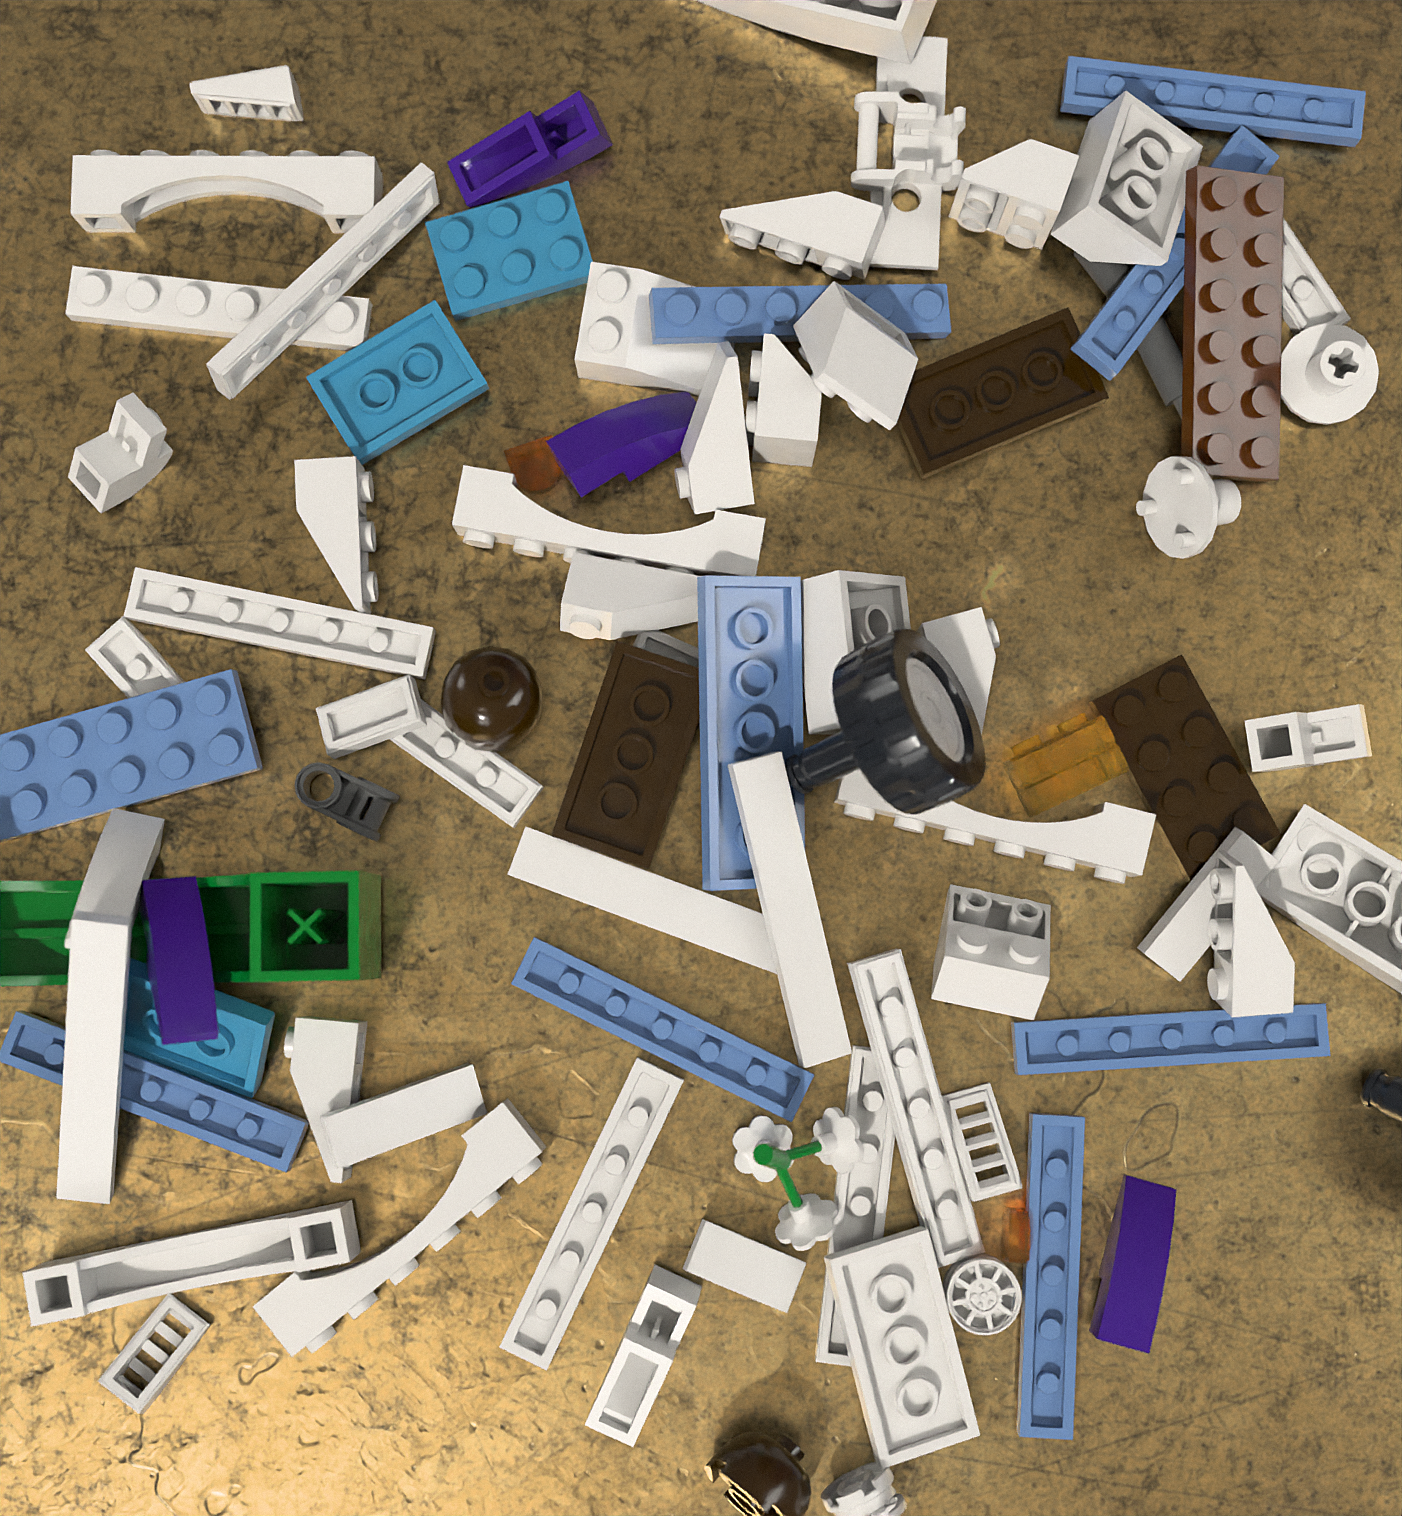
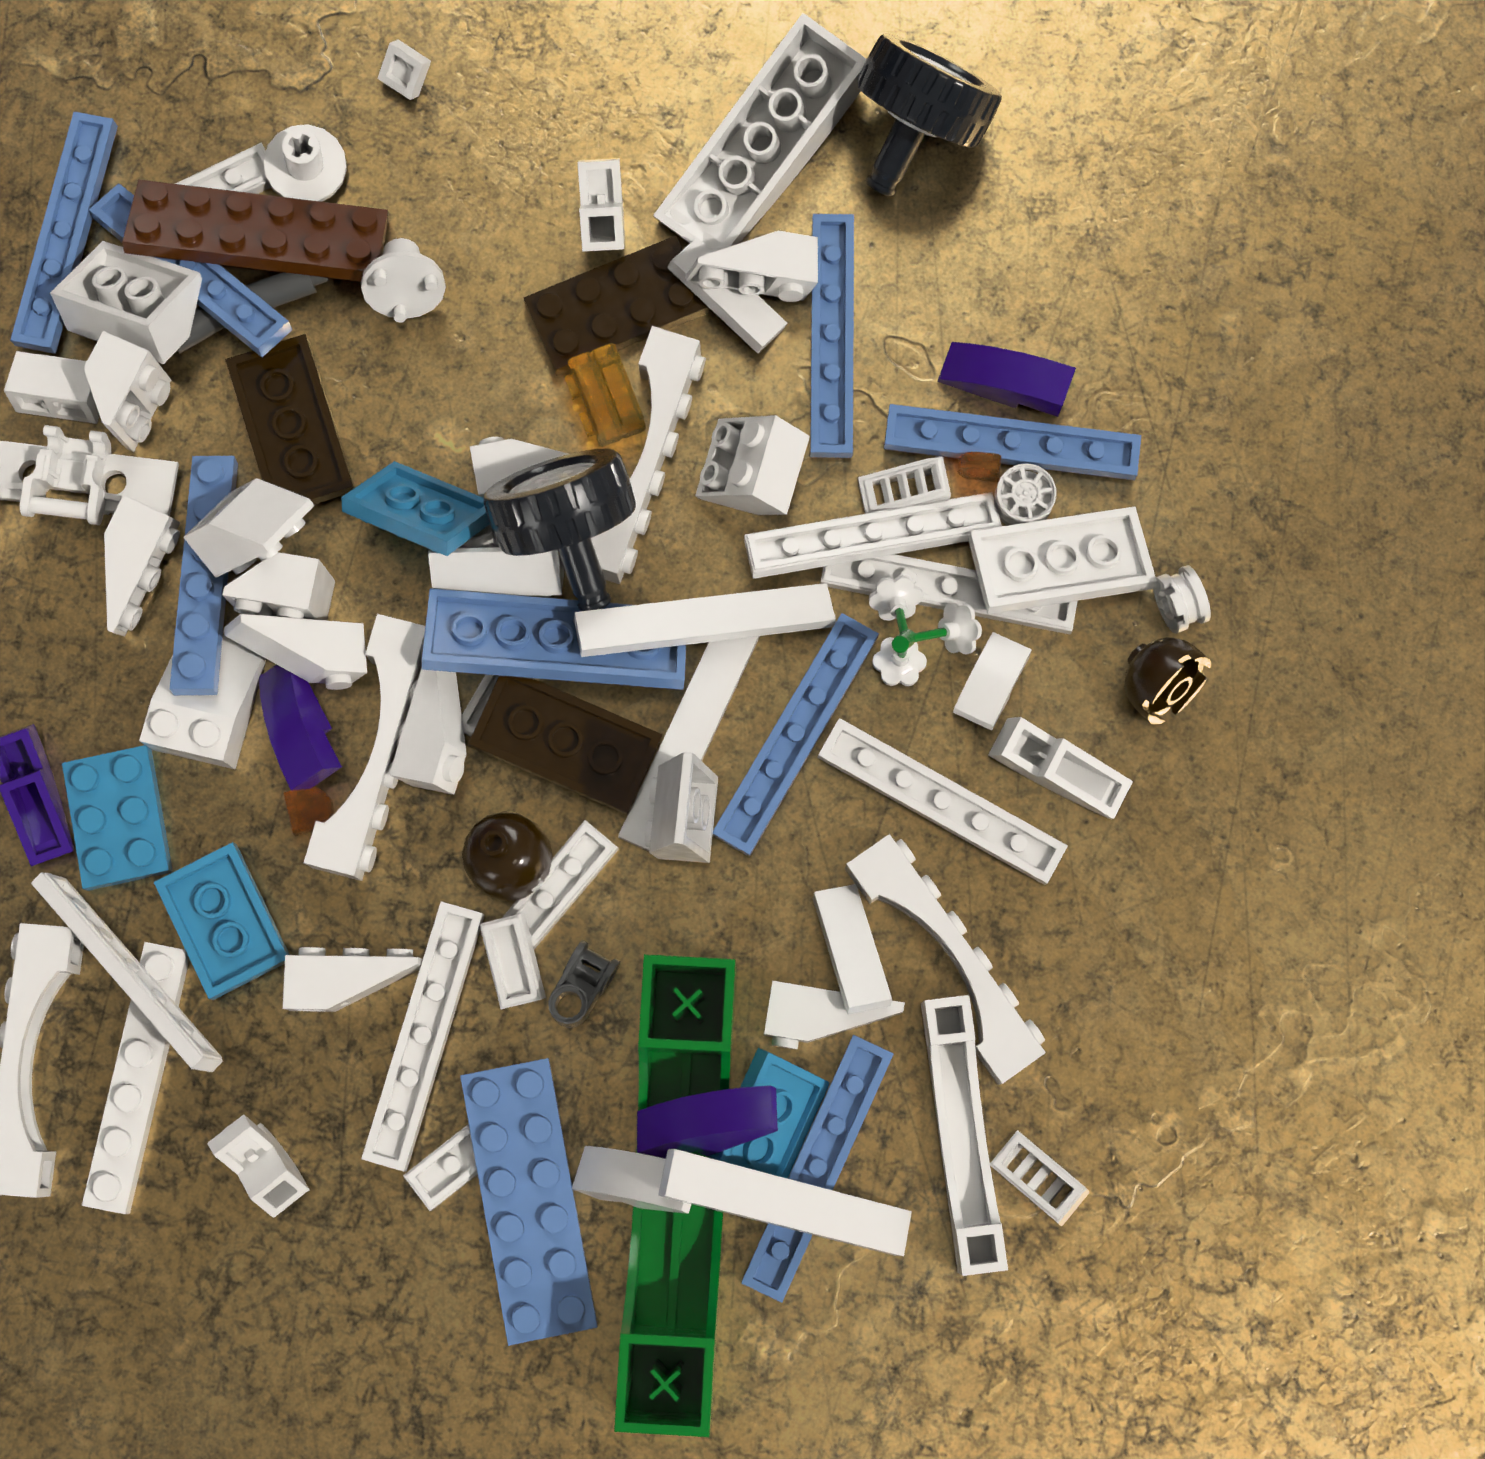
camera: 85 degrees left, 5 degrees down
none -> white hinge [4,351,99,424]
none -> dark azure plate [341,461,490,556]
none -> white slope [645,752,718,863]

